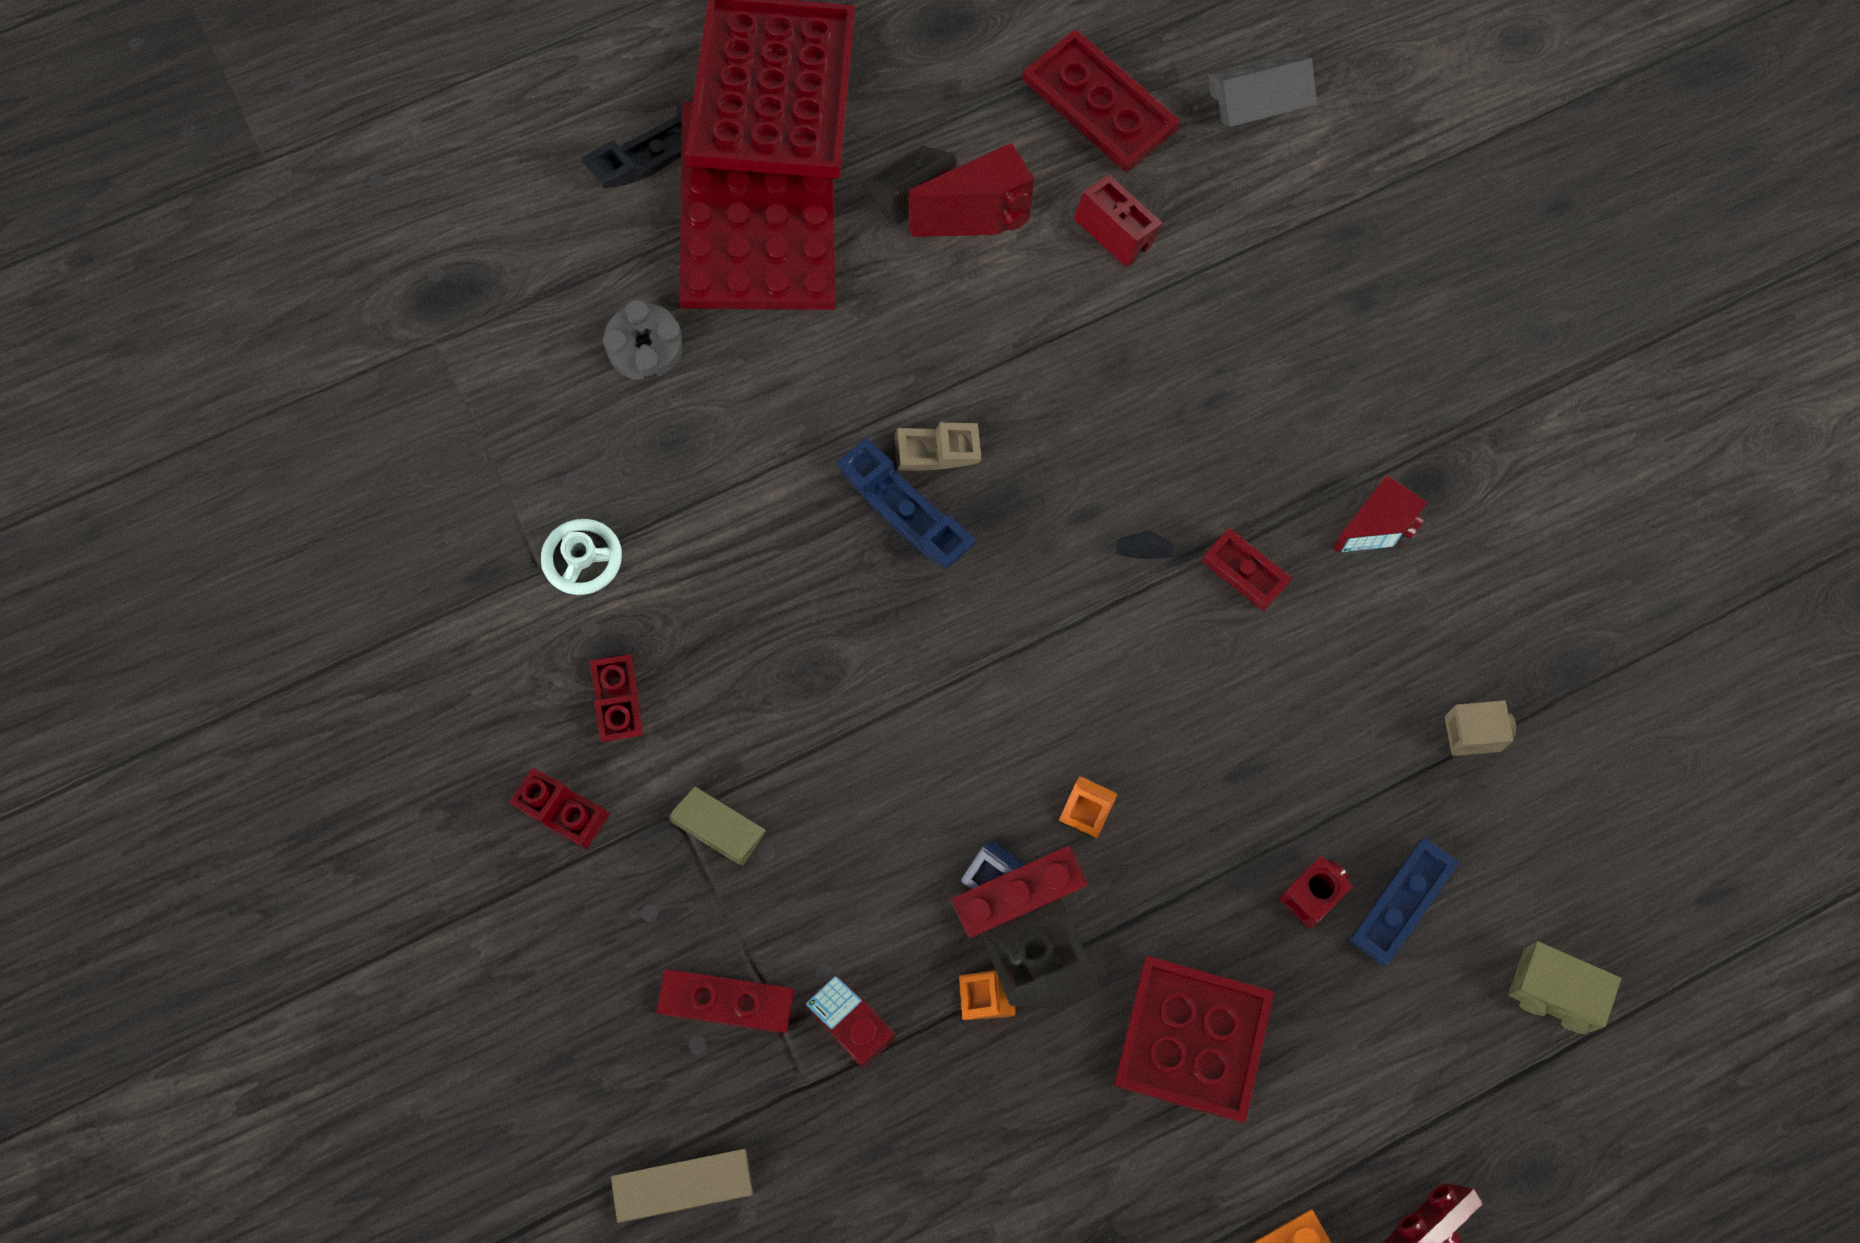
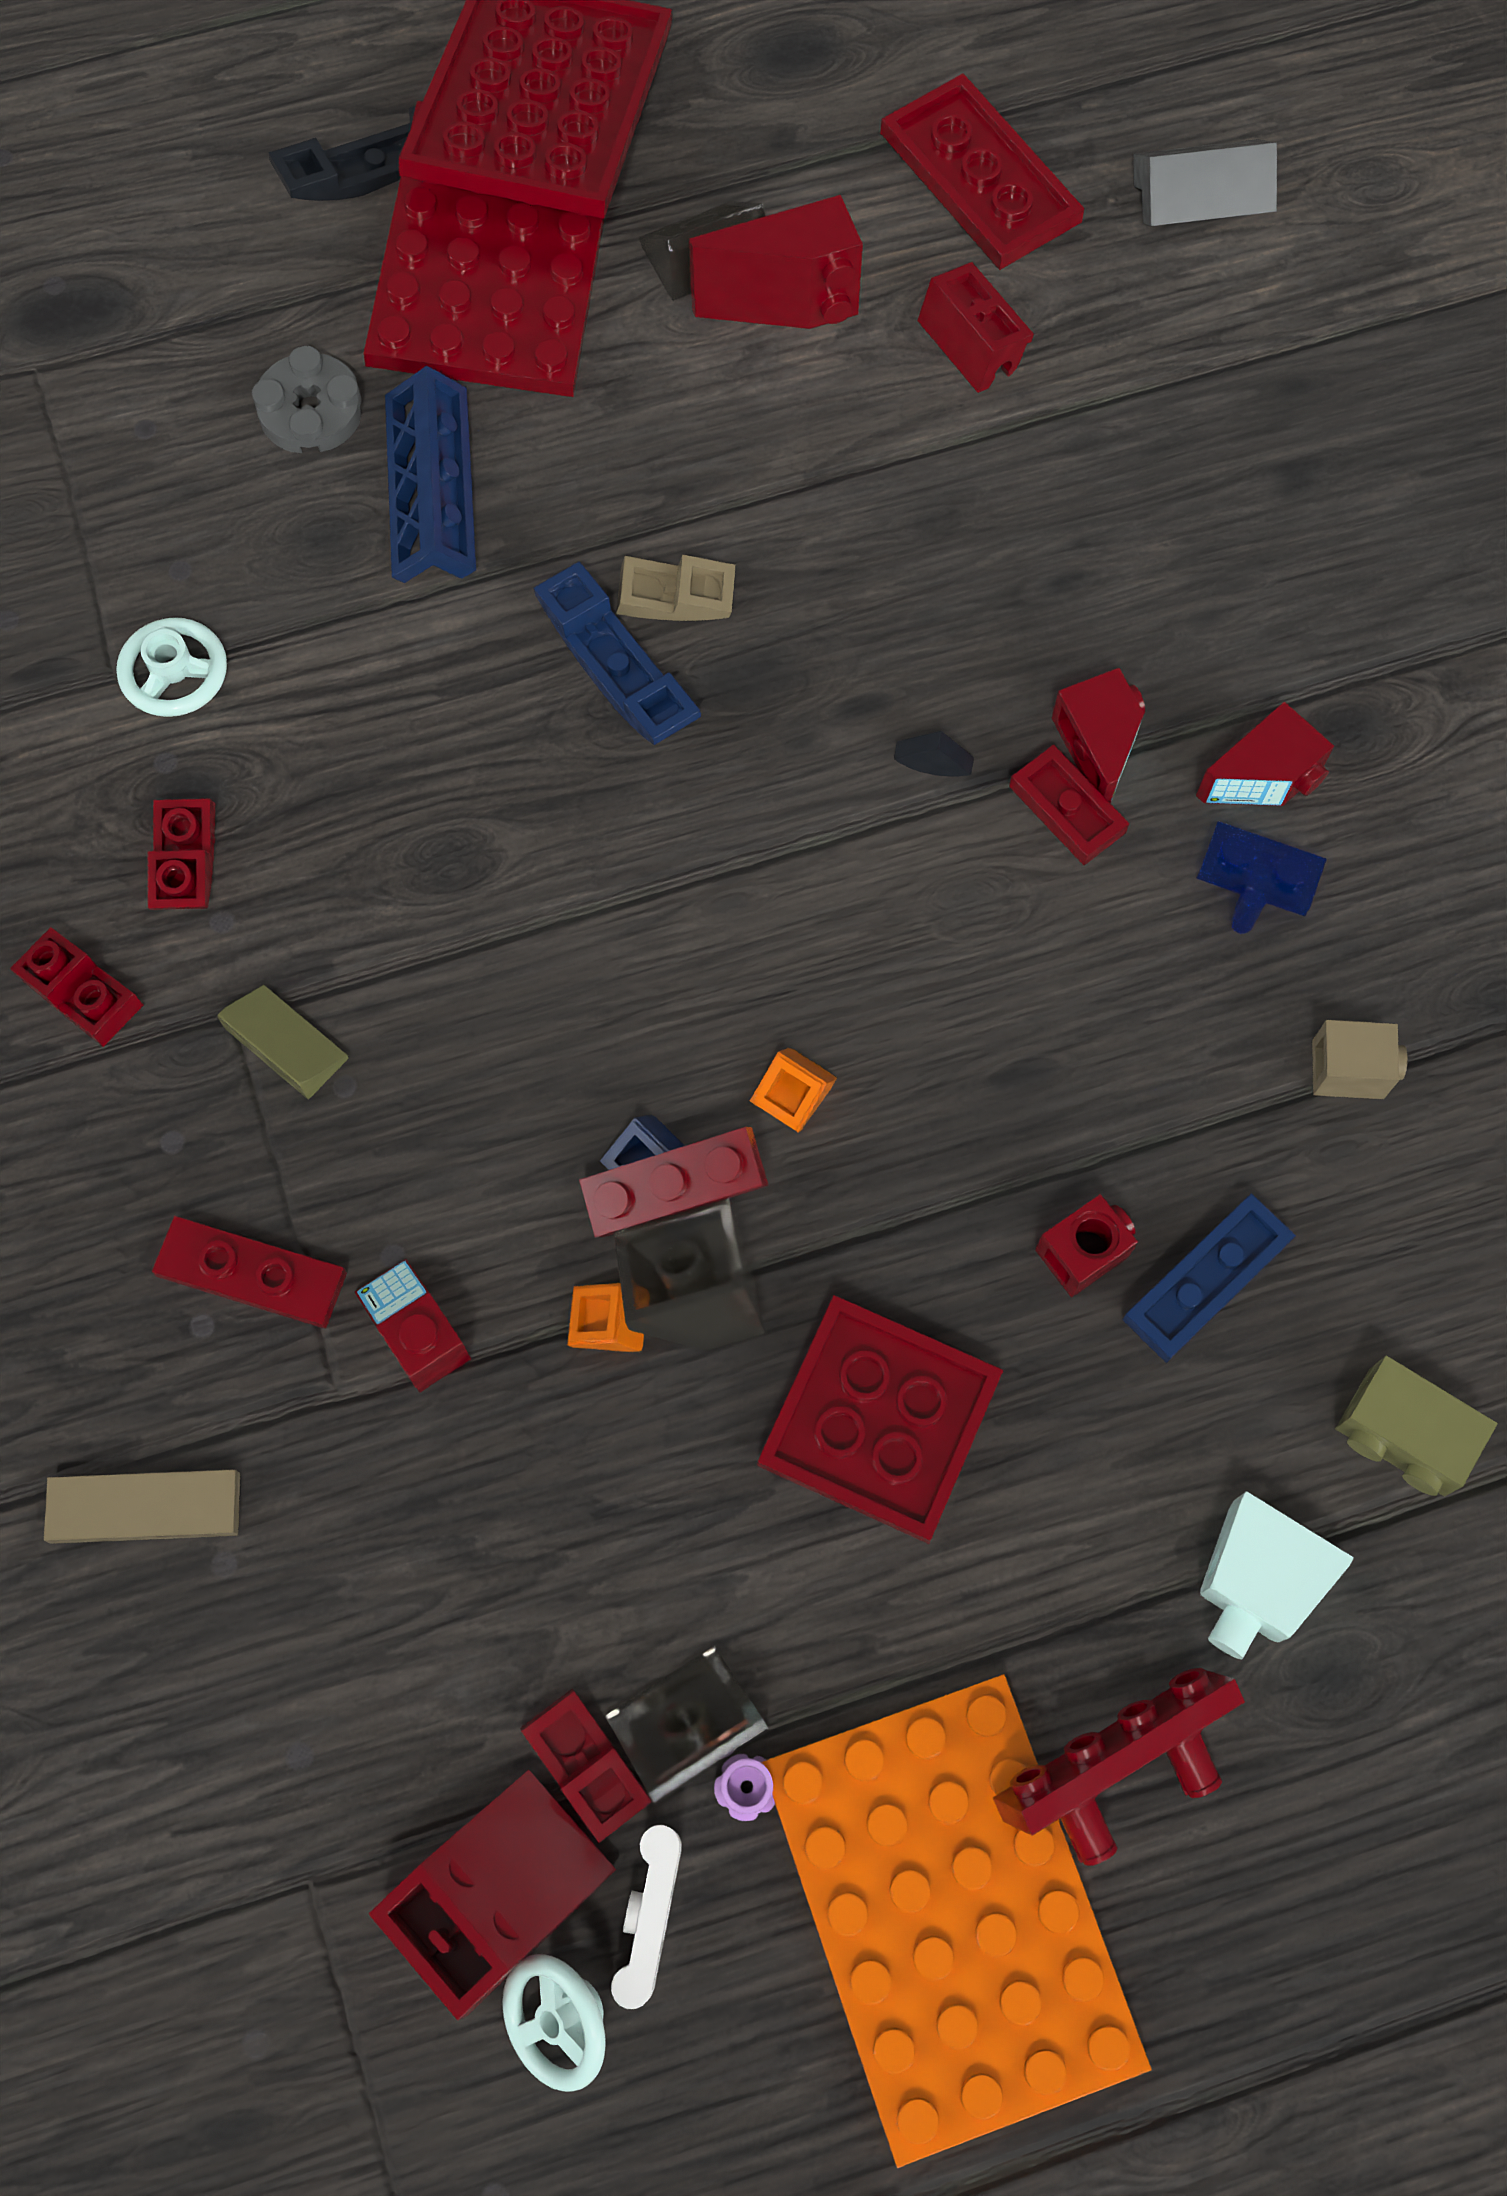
camera: 10 degrees right, 0 degrees up
none -> dark blue fence [385,366,476,583]
none -> dark red slope [1051,668,1145,803]
none -> clear blue plate [1197,821,1327,934]
none -> light aqua torso [1200,1491,1354,1659]

